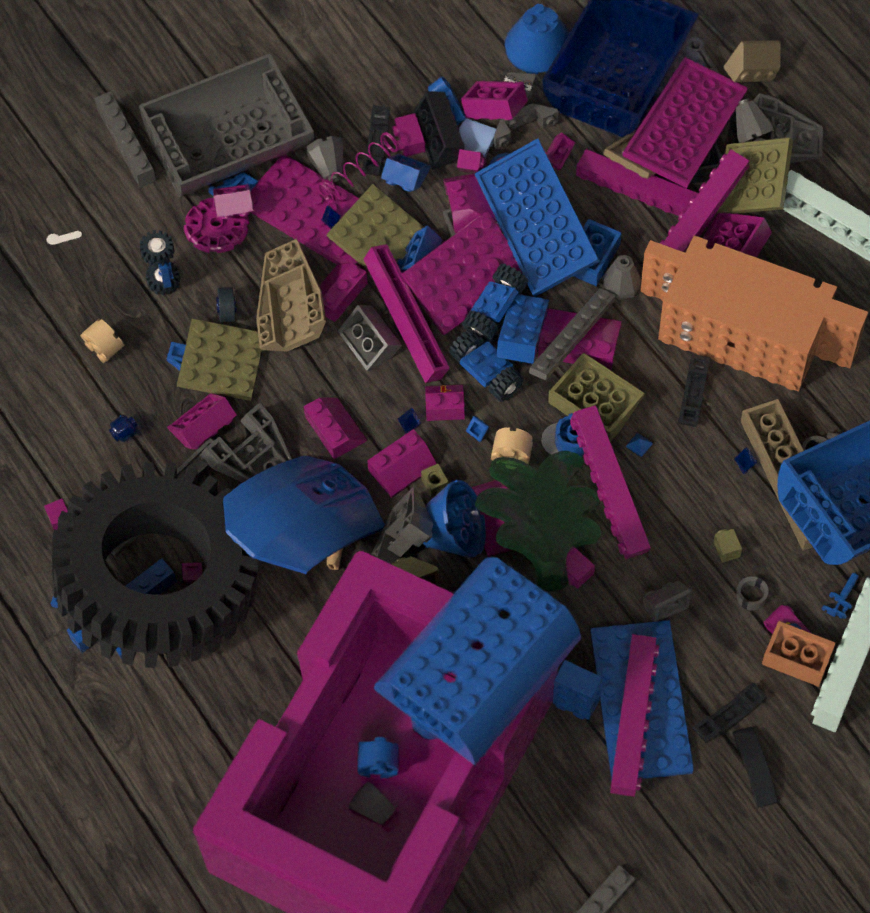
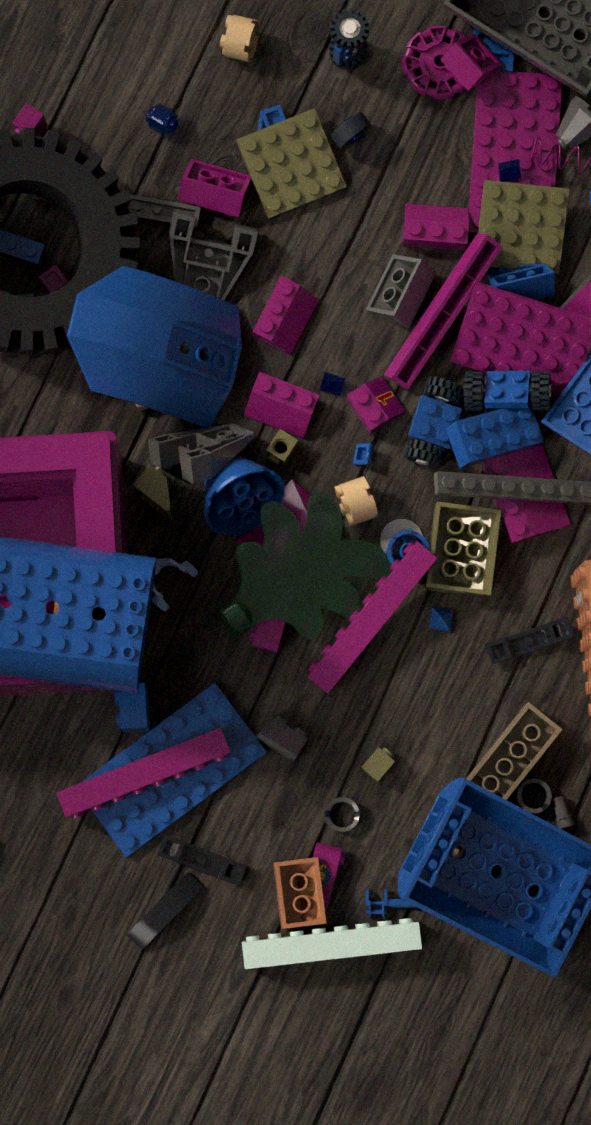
camera: 50 degrees right, 20 degrees up
dark tan wedge [256,239,326,352] -> none
clear blue slope [734,447,757,474] -> none

